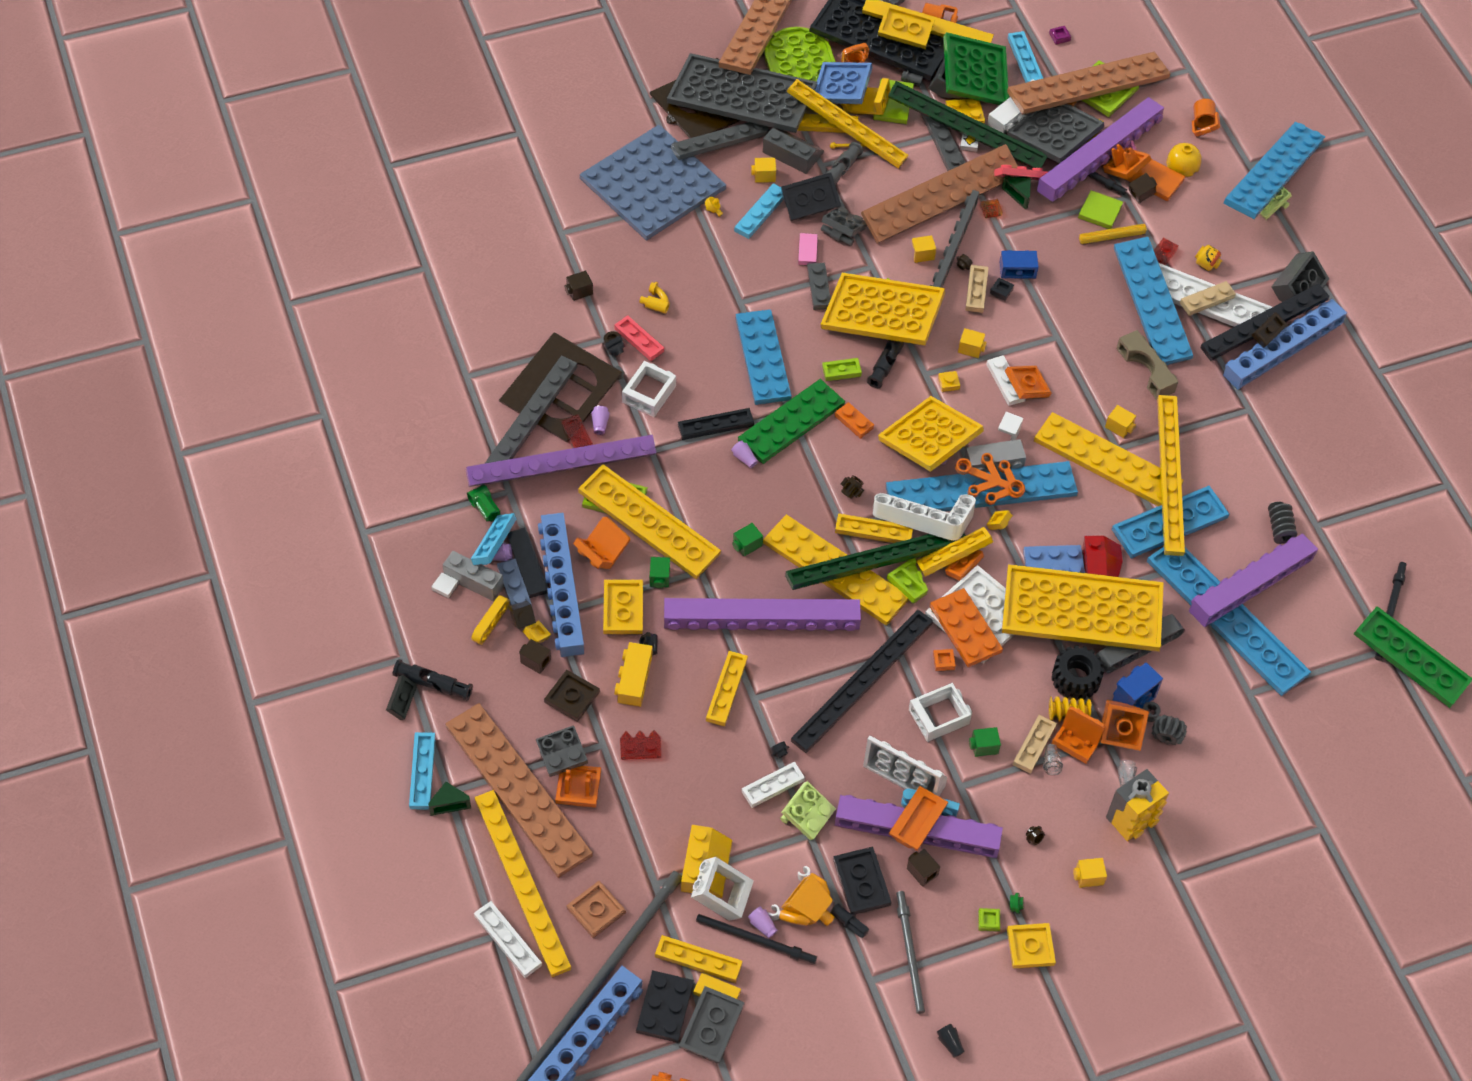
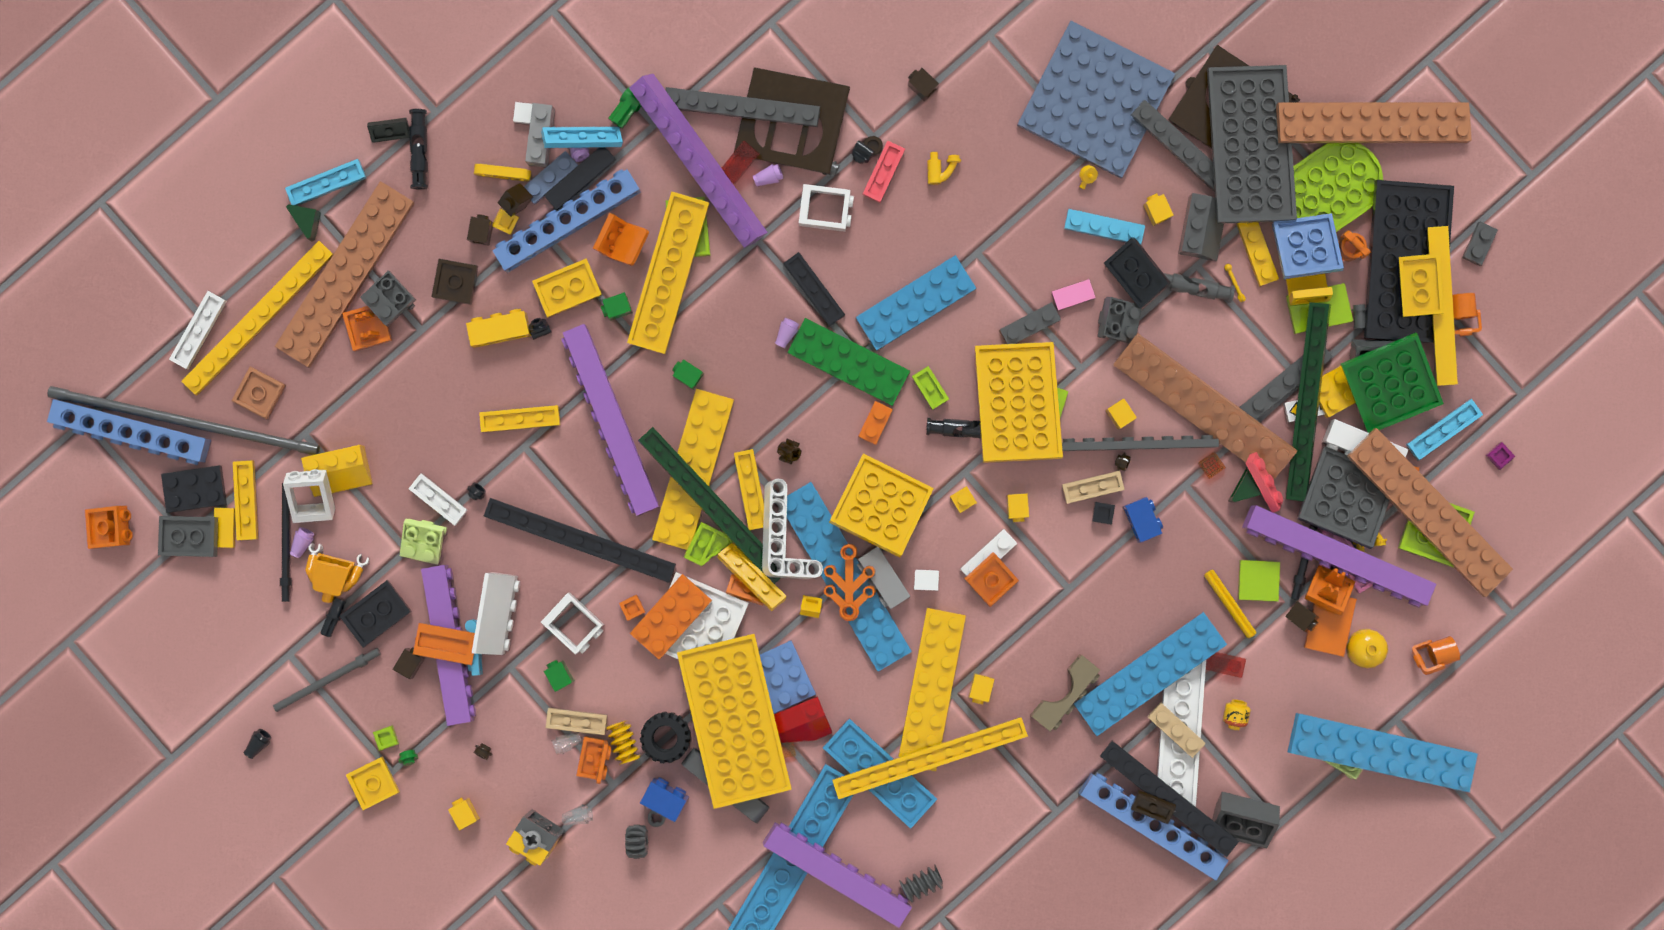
camera: 75 degrees right, 30 degrees up
clear red plate [620,730,661,760] -> none
yellow tile [787,79,909,169] -> none
orange slope [1100,700,1149,751] -> none

